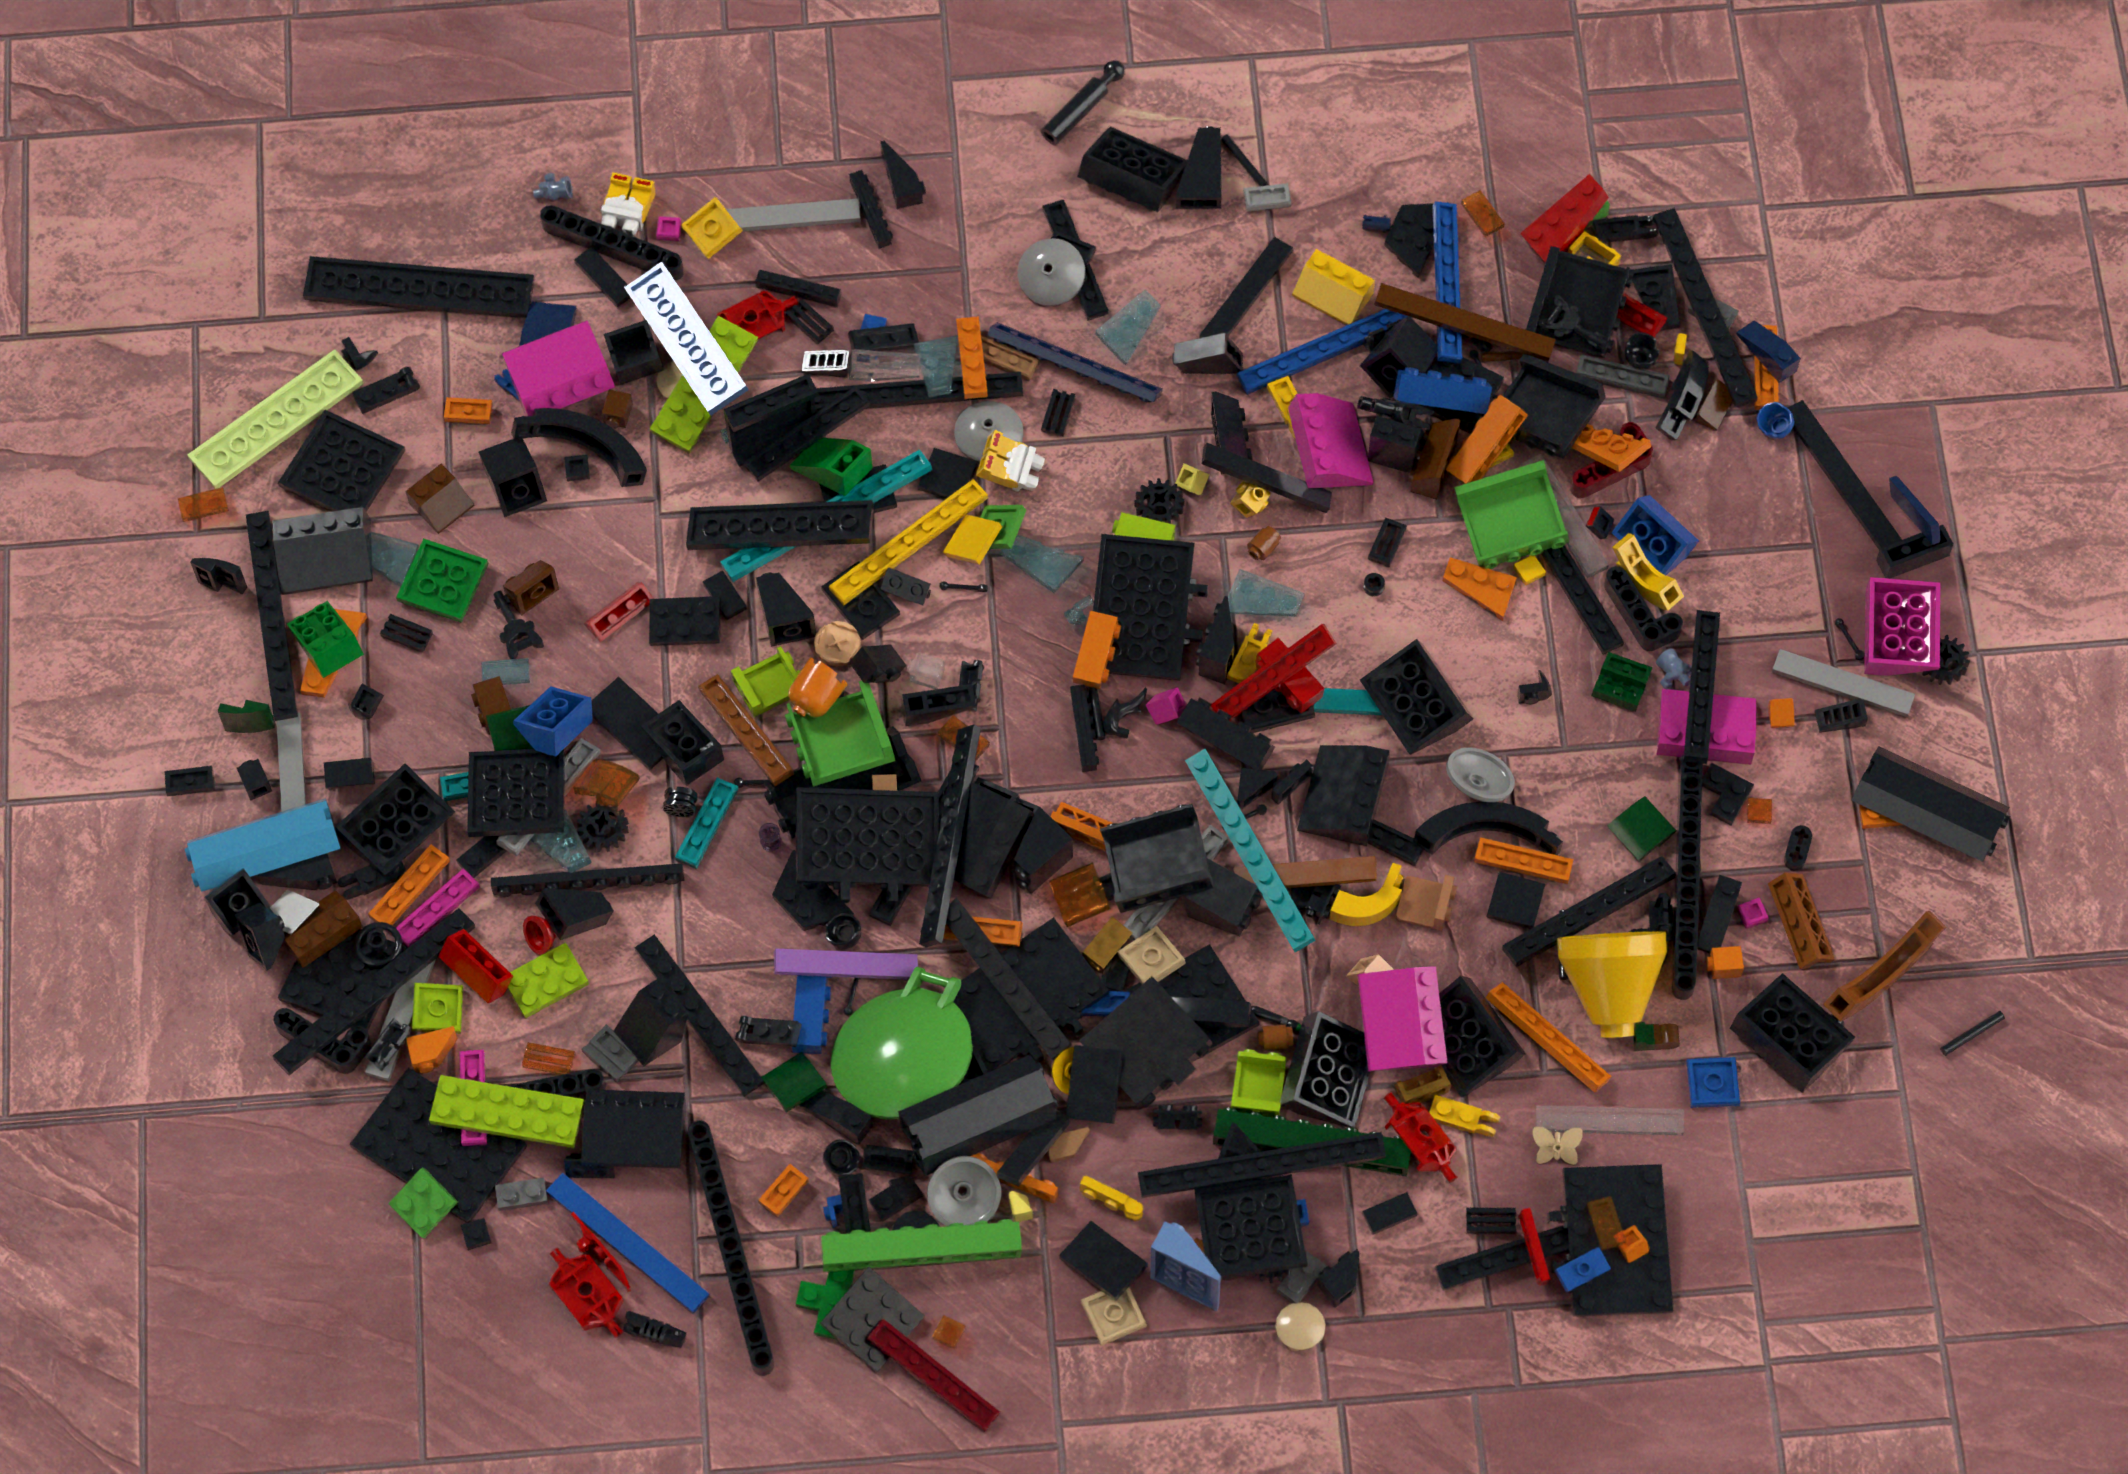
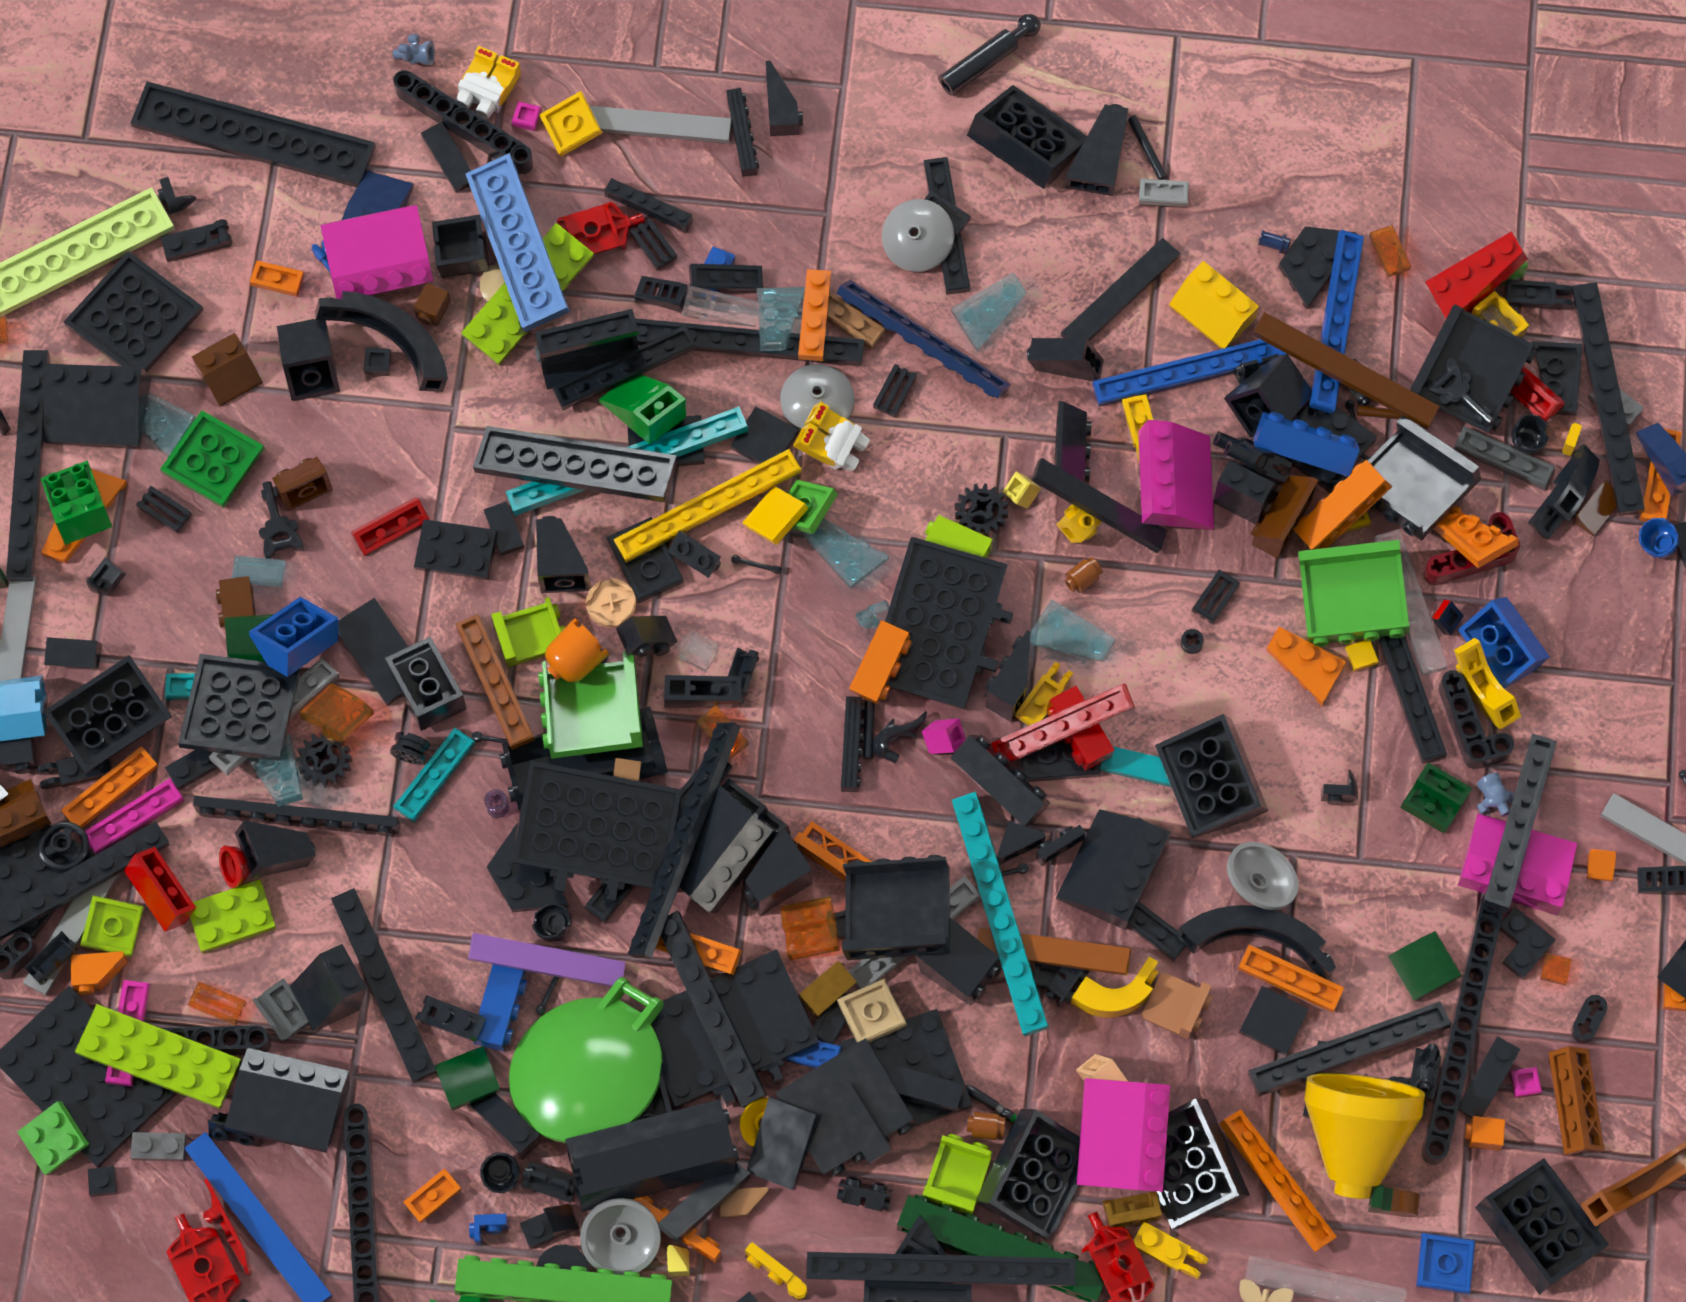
camera: 10 degrees right, 5 degrees up
black tile [838,1173,871,1234] -> none

